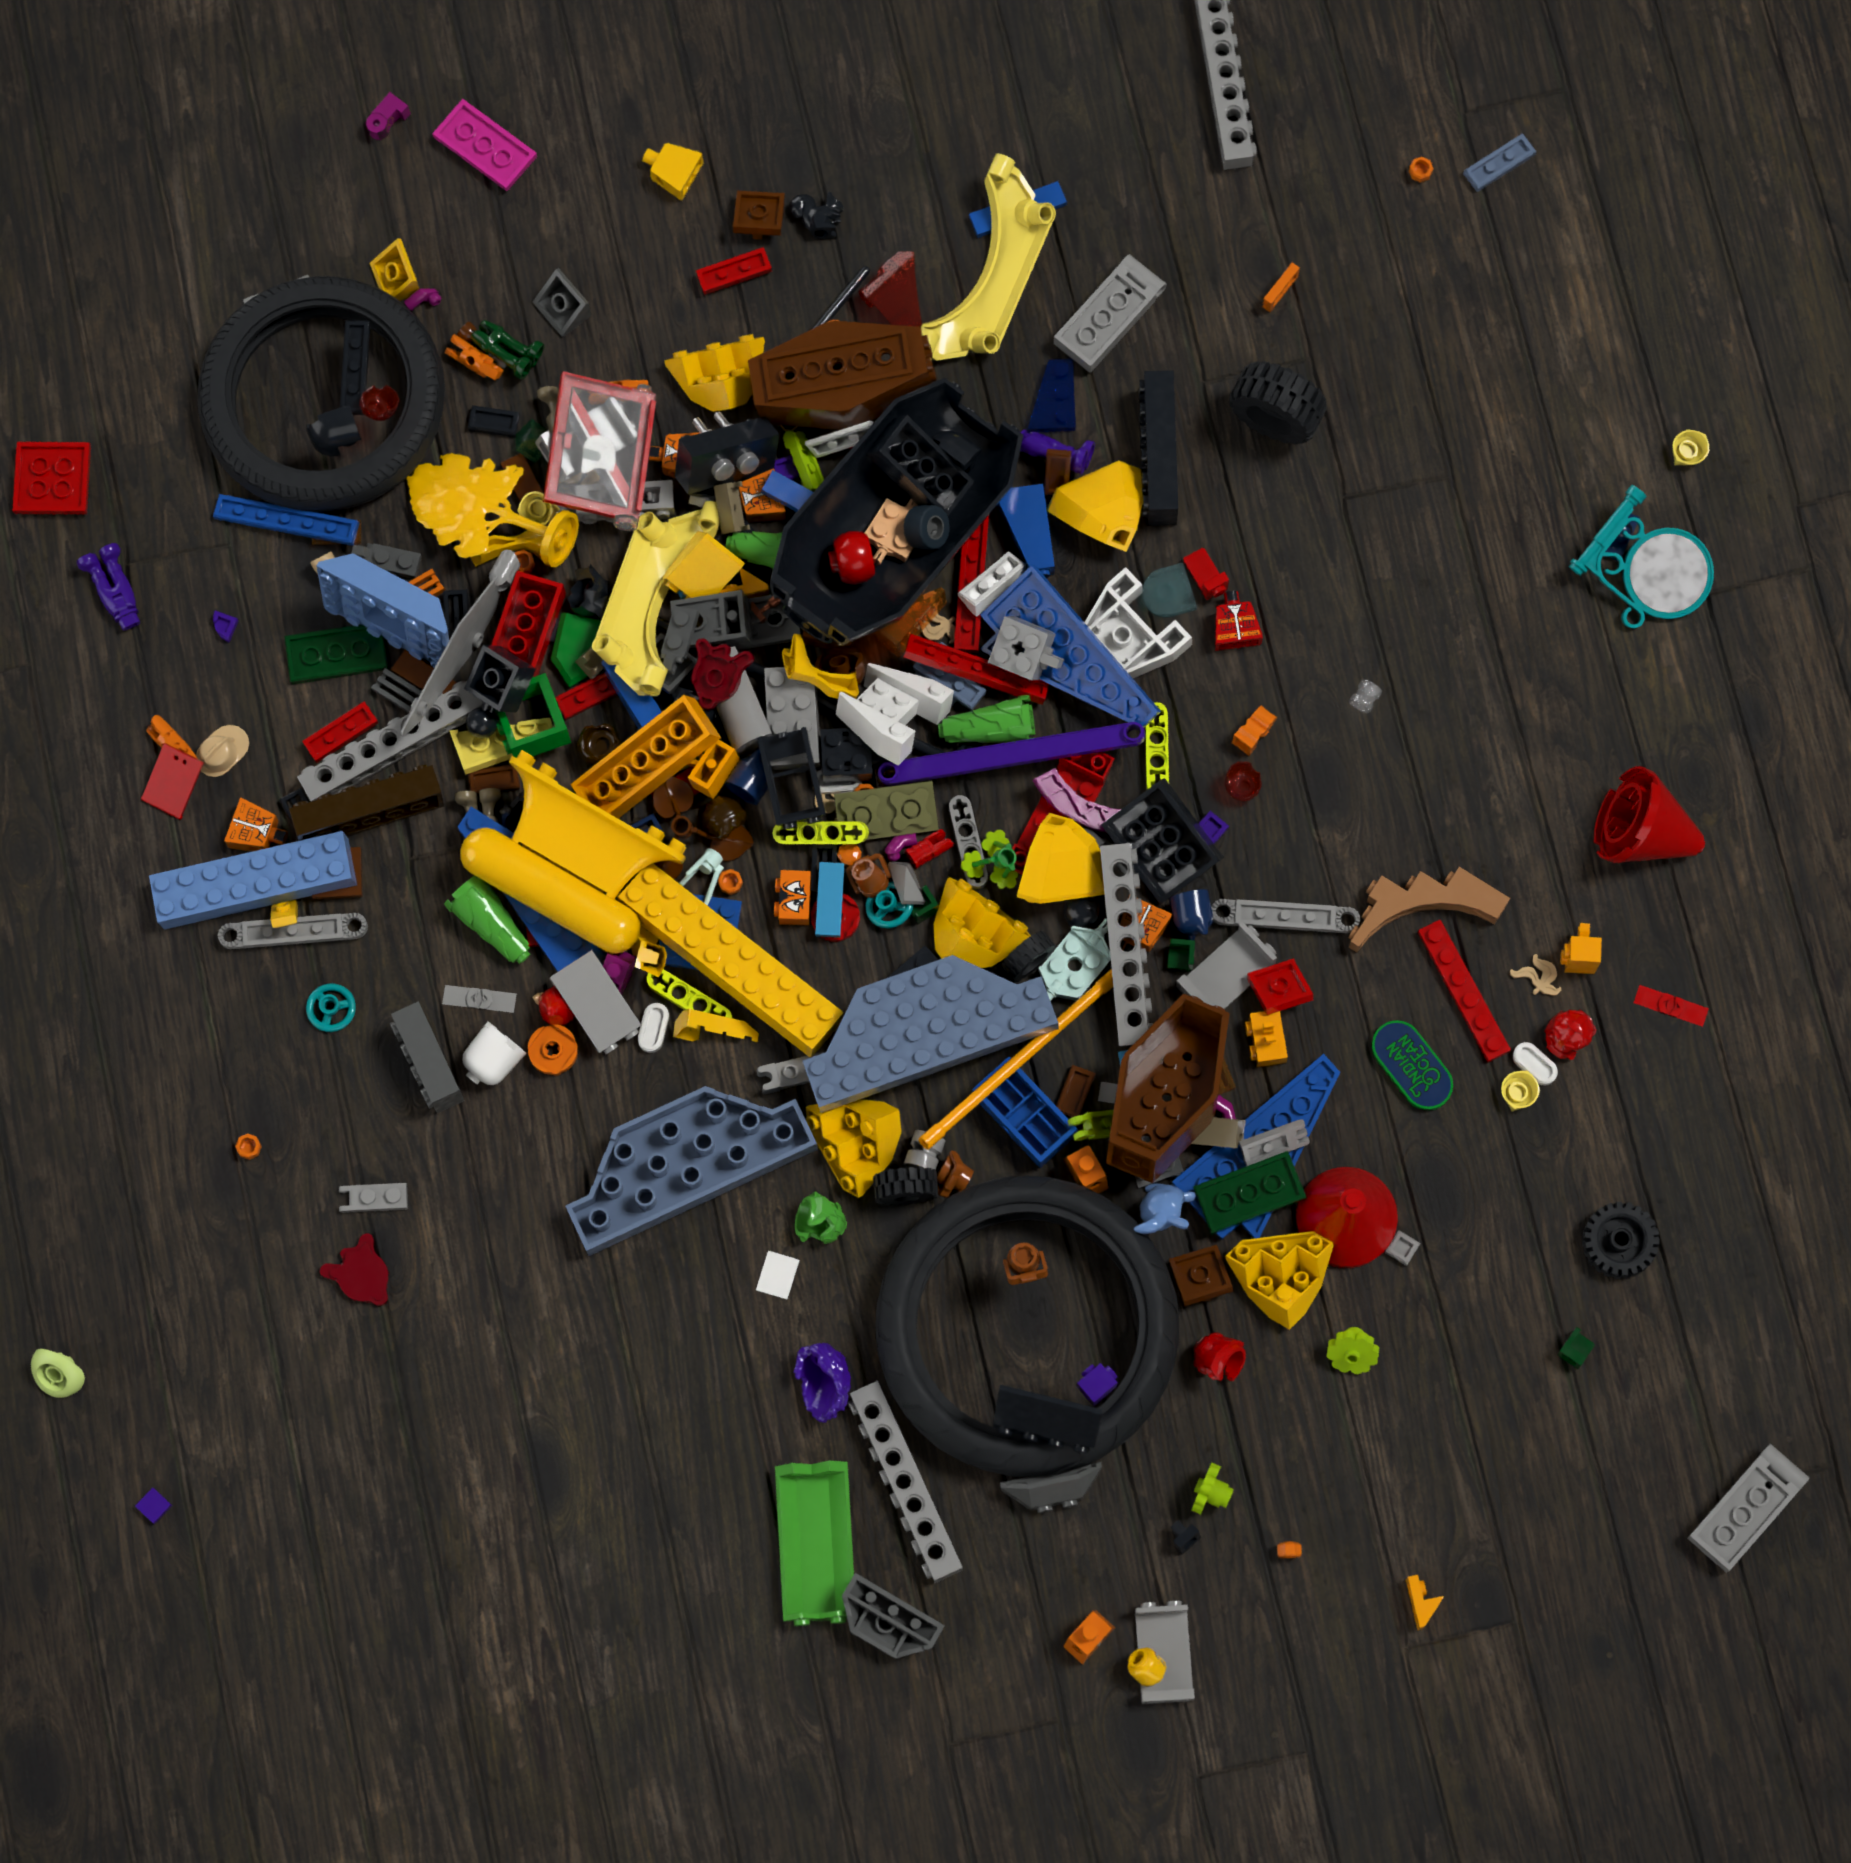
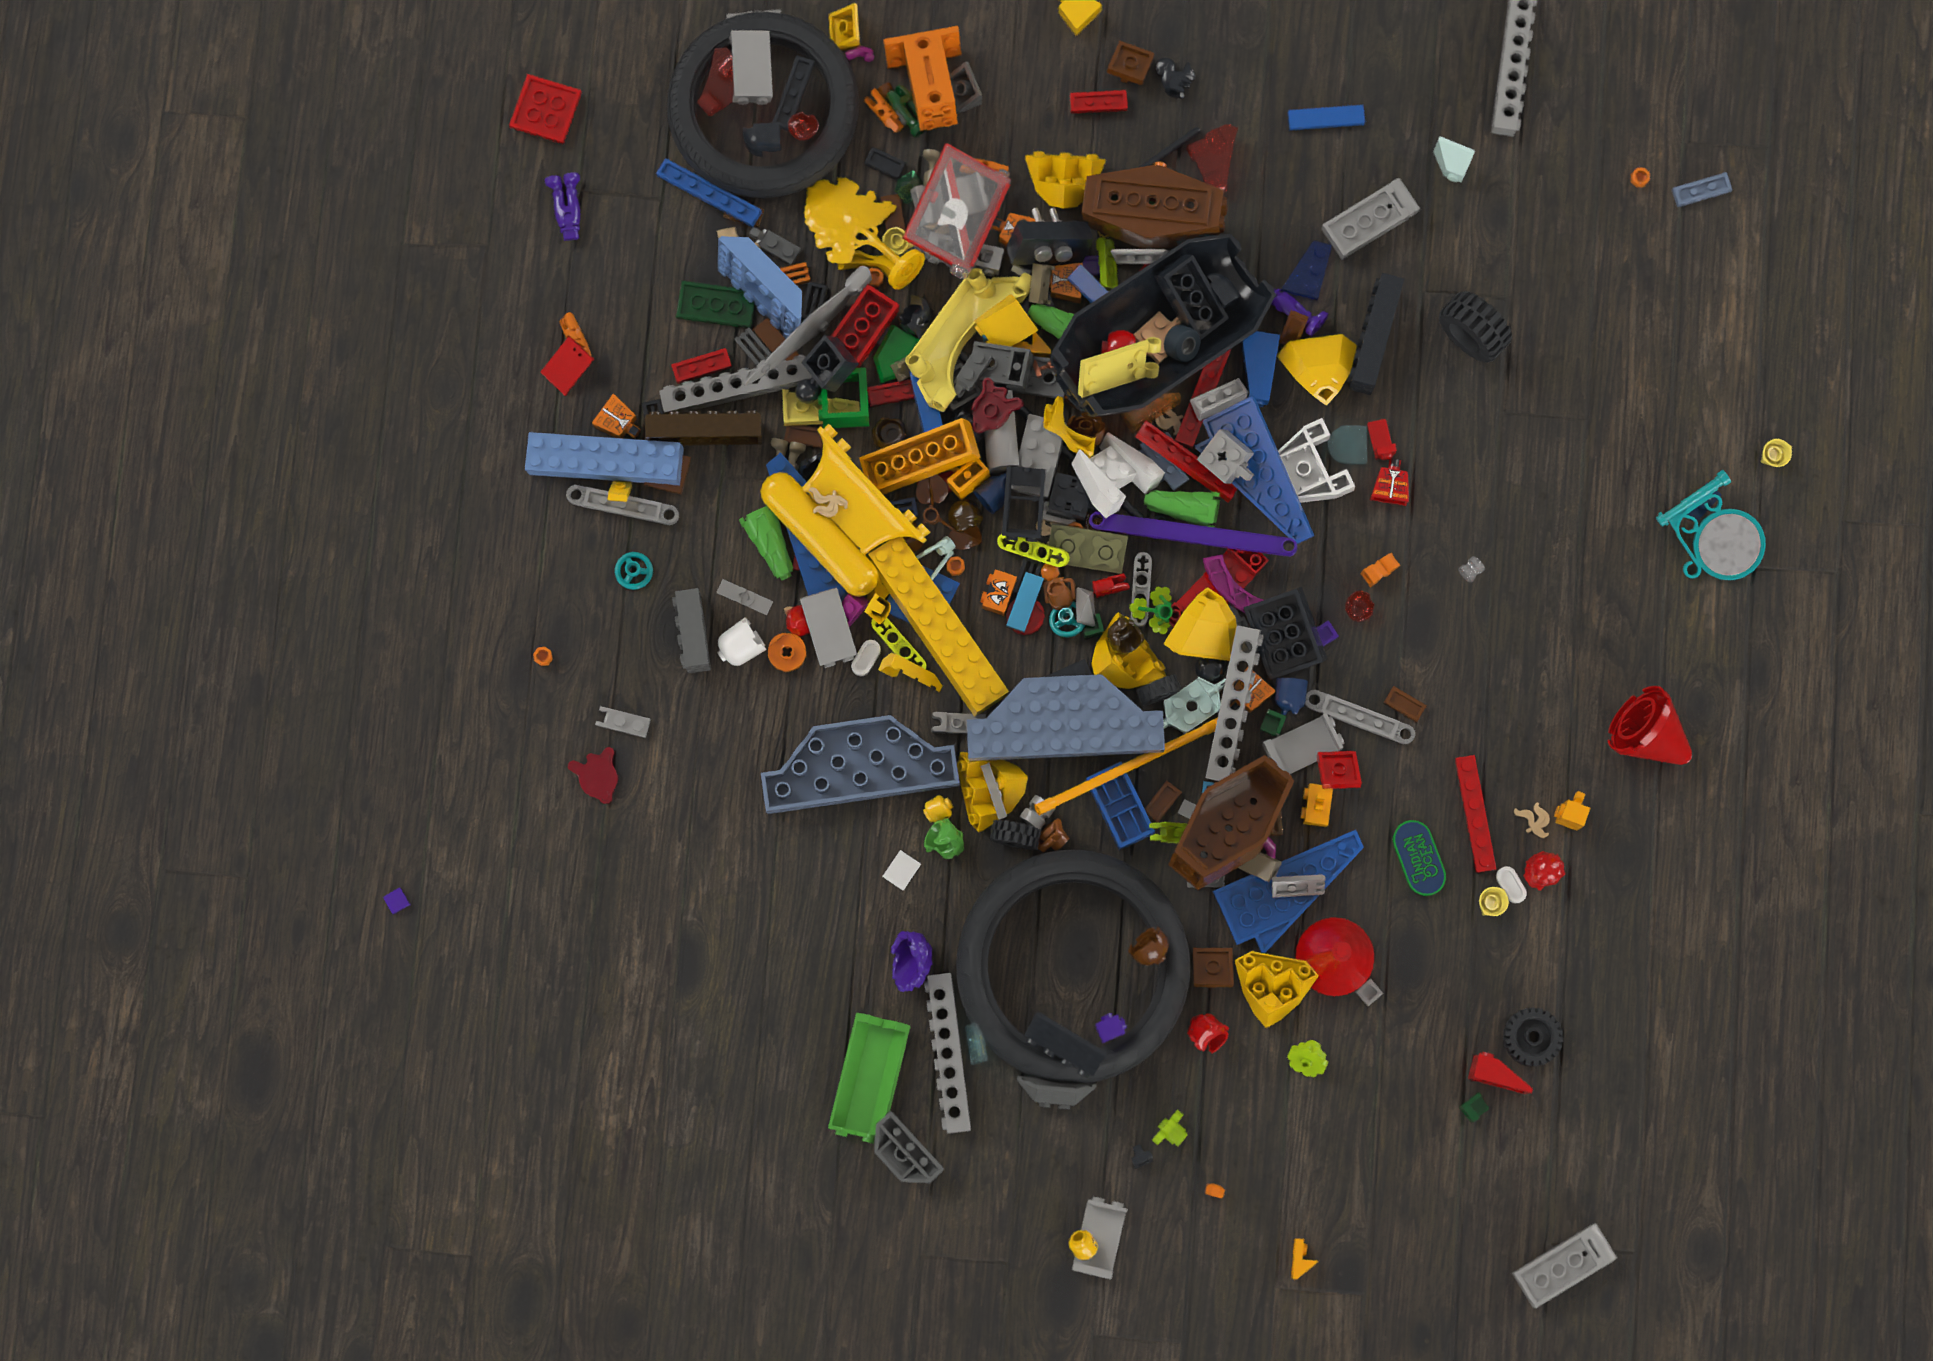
camera: 15 degrees right, 5 degrees up
yellowish green hat [31,1349,85,1398] -> none
tan piece [196,725,249,777] -> none
dark purple tile [213,610,239,642] -> none
magenta arm [885,833,917,861] -> none
light yellow panel [921,154,1056,360] -> none
dark orange piece [1003,1243,1048,1285] -> none
orange torso [1063,1145,1108,1194] -> none
orange torso [1063,1610,1115,1664] -> none
medium blue piece [1134,1183,1196,1234] -> none
neon yellow beam [1145,702,1169,790] -> none
dark green tile [1193,1151,1306,1235] -> none
orange tile [1262,262,1300,312] -> none
medium nougat arch [1348,867,1510,953] -> none
red piece [1634,985,1709,1027] -> none
none -> clear red panel [697,48,734,116]
none -> light grey panel [729,30,773,105]
none -> tan piece [809,487,848,517]
none -> orange brick [884,26,961,131]
none -> yellow head [923,795,953,823]
none -> clear light blue tile [965,1022,988,1065]
none -> light grey piece [981,763,1007,820]
none -> light yellow hinge [1078,337,1162,398]
none -> dark brown hair [1107,617,1144,654]
none -> reddish brown cylinder [1128,927,1169,965]
none -> reddish brown tile [1383,686,1427,723]
none -> light aqua slope [1433,137,1475,182]
none -> red slope [1468,1052,1533,1094]

